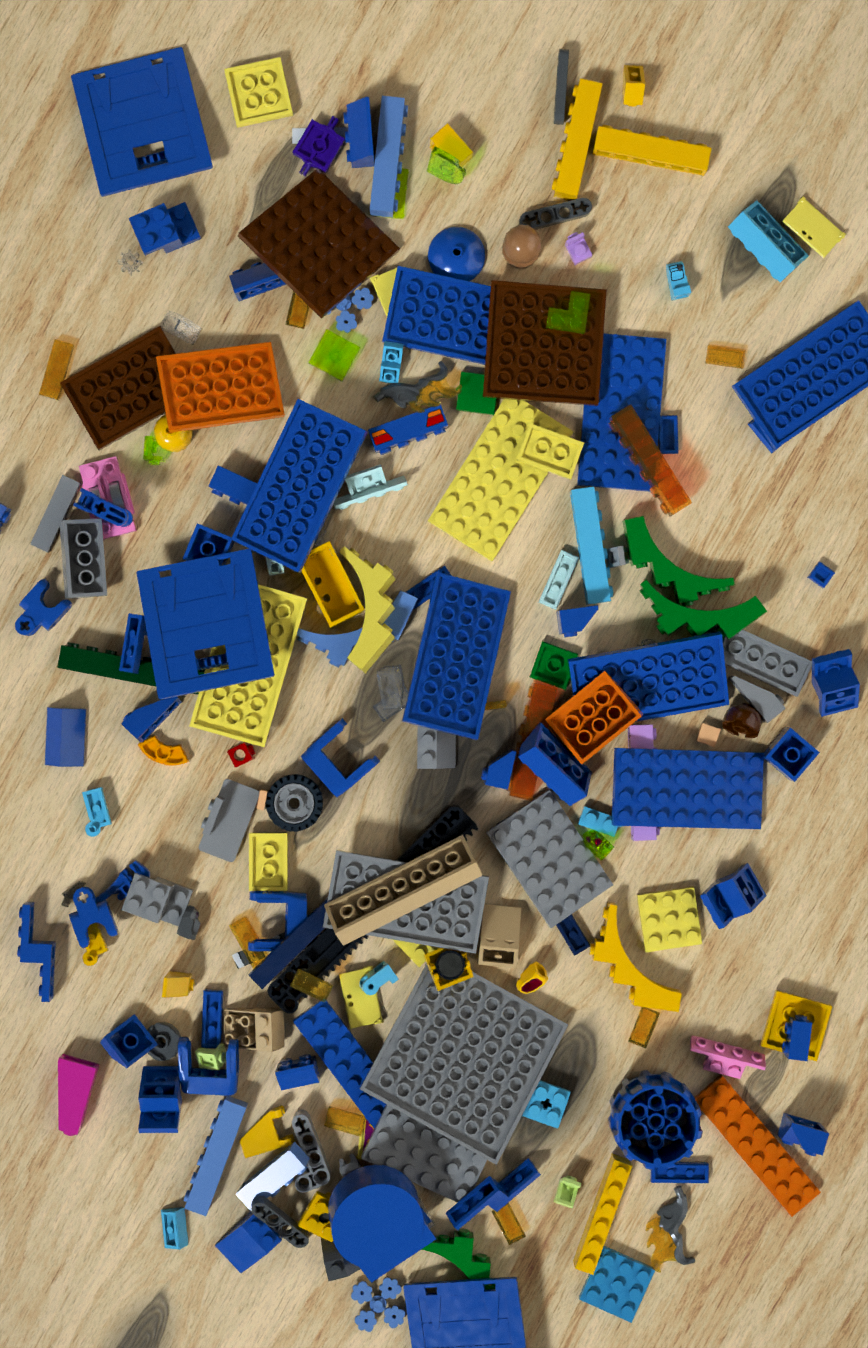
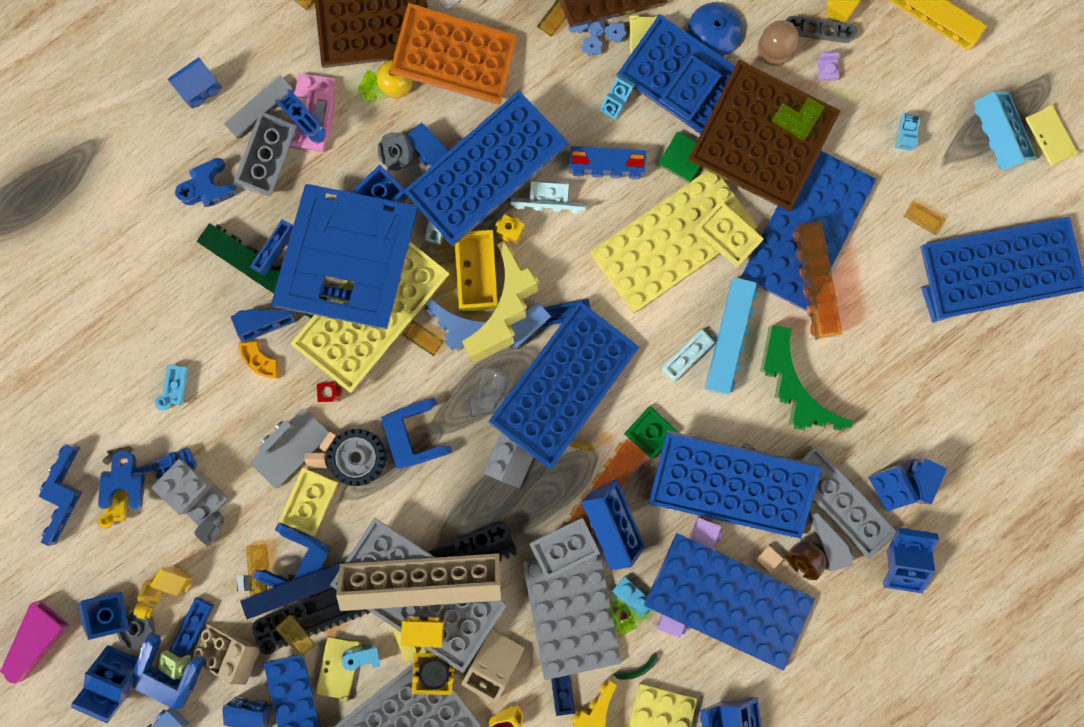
camera: 25 degrees right, 5 degrees down
blue slope [45,707,86,767] -> none
clear neon green plate [308,329,361,382] -> none
piece [373,361,462,413] -> none
blue slope [481,749,516,790] -> none
orange slope [545,671,643,764] -> none
blue slope [556,605,598,638] -> none
light grey tile [607,546,630,568] -> none
green arch [639,580,767,640] -> none
blue tile [659,415,678,454] -> none
blue brick [762,727,820,782] -> none
blue tile [807,562,835,588] -> none
none -> yellow plate [134,580,163,620]
none -> light nougat tile [304,453,327,468]
none -> dark grey plate [378,132,413,171]
none -> yellow brick [401,616,444,648]
none -> clear yellow tile [402,320,444,357]
none -> yellow brick [495,214,525,245]
none -> light grey plate [529,517,600,580]
none -> dark green piece [613,653,658,680]
none -> blue tile [659,54,722,122]
none -> blue plate [868,464,920,511]
none -> blue slope [906,458,947,505]

